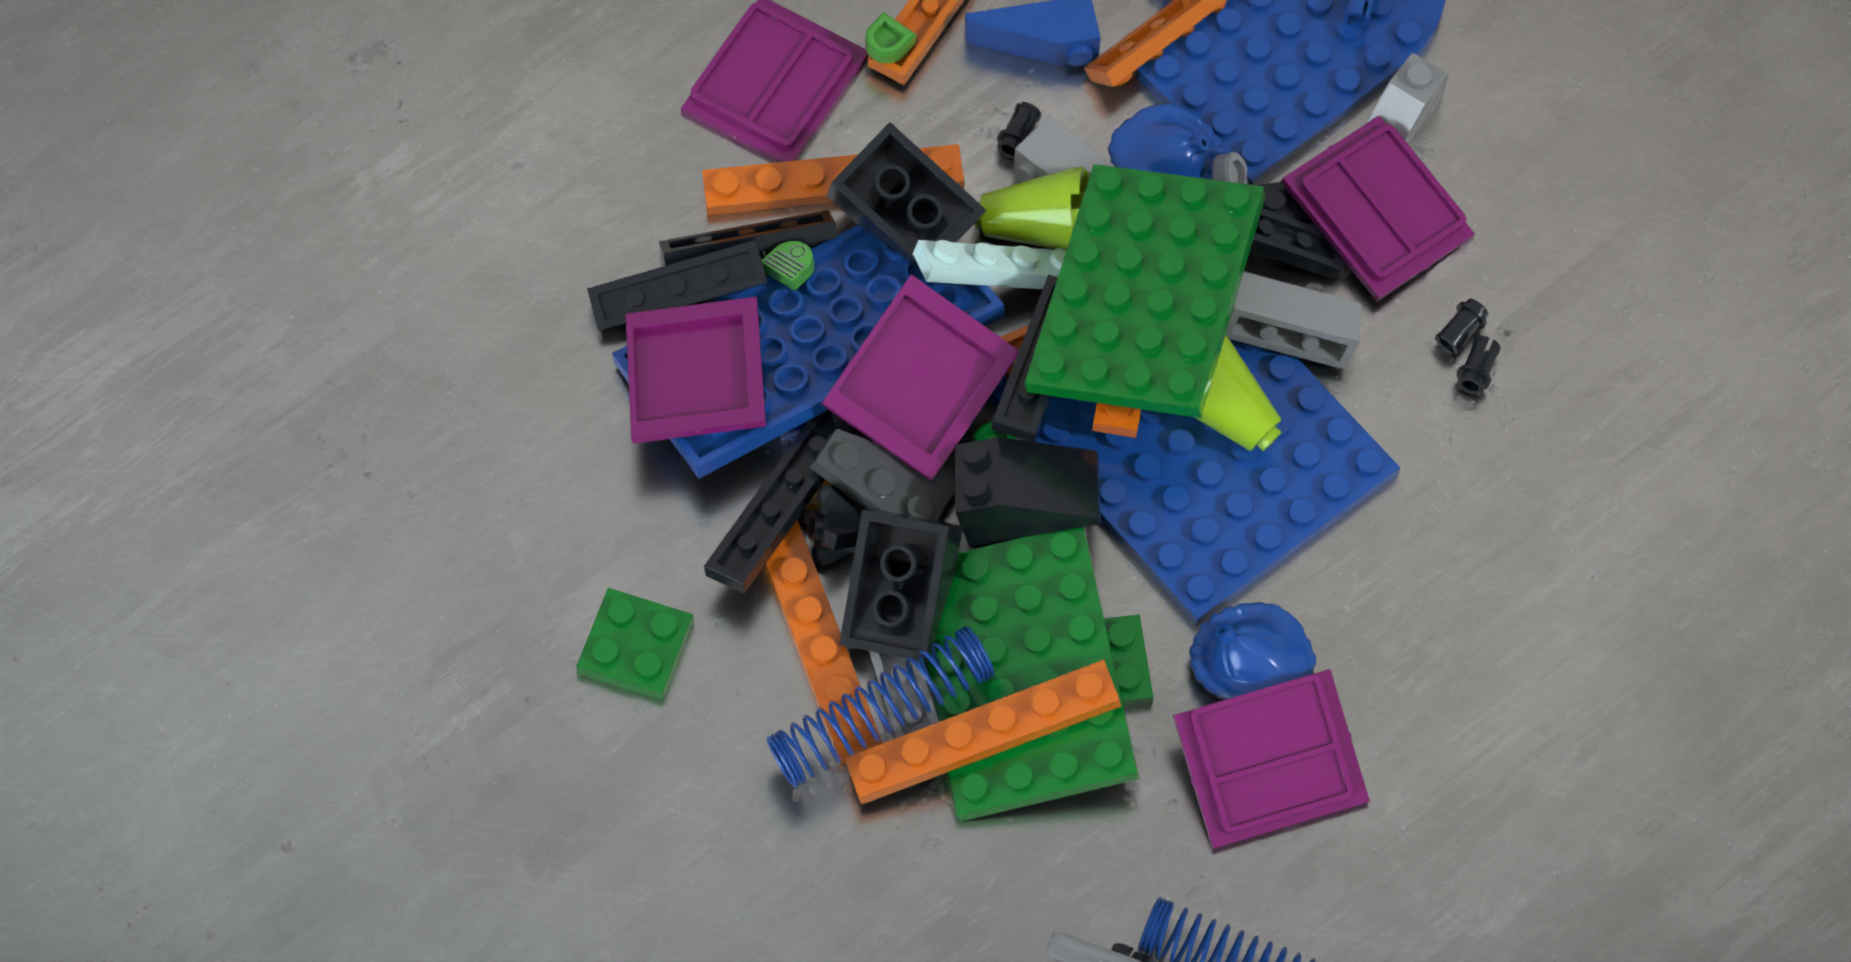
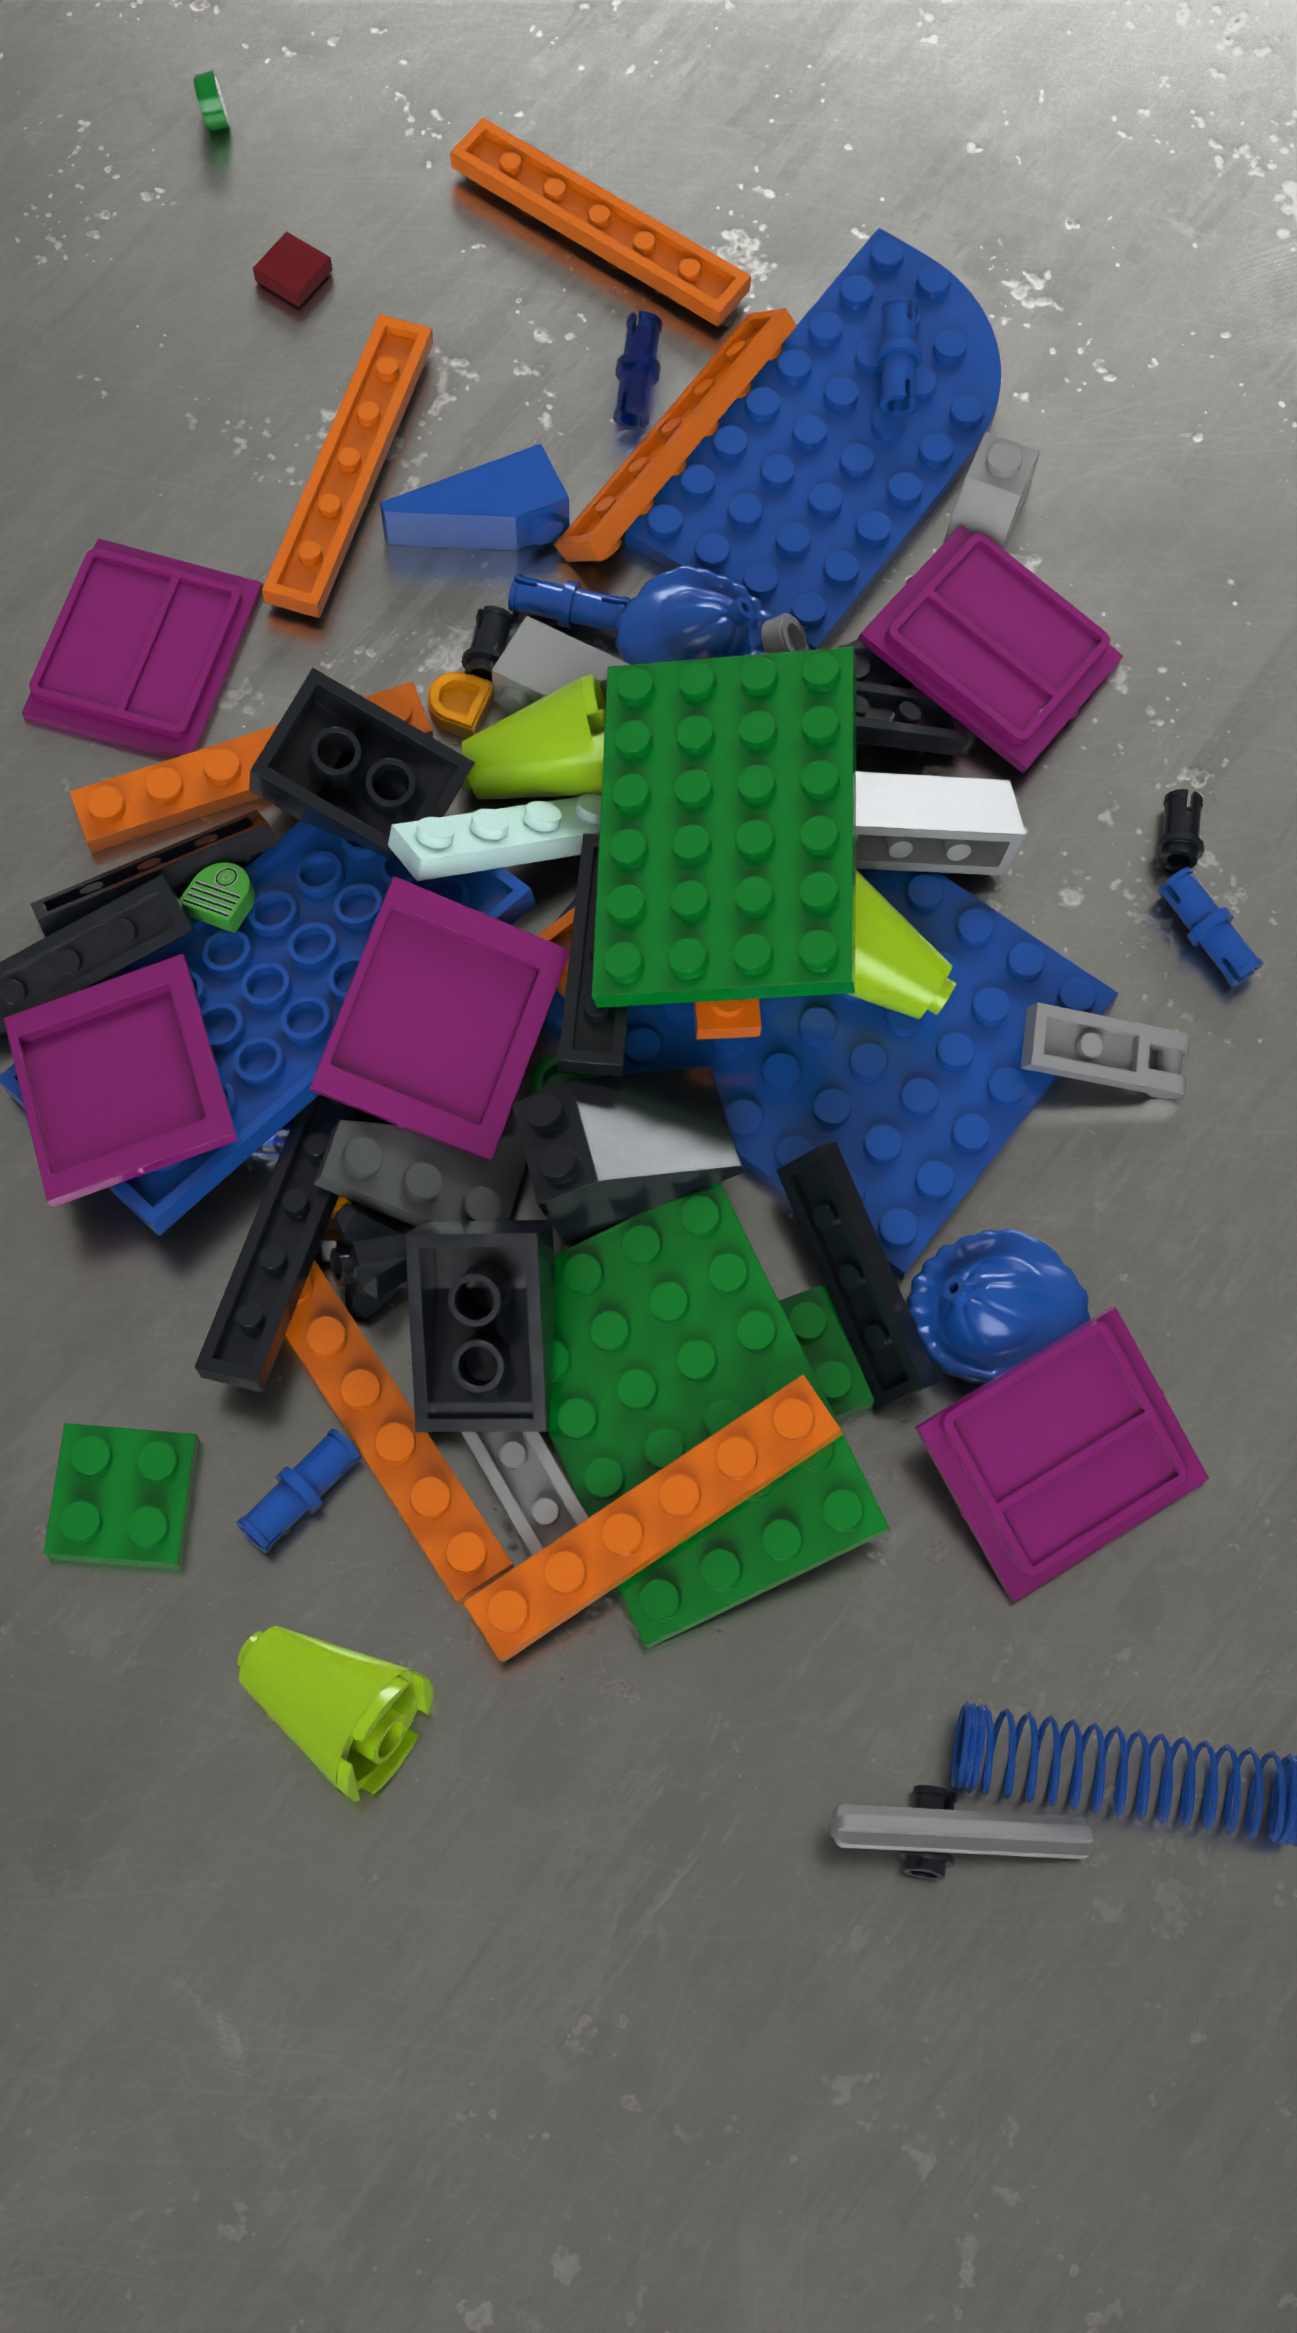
camera: 15 degrees left, 5 degrees up
blue piece [766,626,995,788] -> none
bright green tile [865,12,917,63] -> none
black pin [1435,298,1489,355] -> none
none -> blue pin [236,1428,362,1553]
none -> lime cone [237,1626,433,1801]
none -> light orange tile [427,671,494,739]
none -> blue pin [508,574,631,634]
none -> black plate [776,1142,939,1409]
none -> light grey plate [1021,1002,1190,1100]
none -> blue pin [1157,867,1264,987]

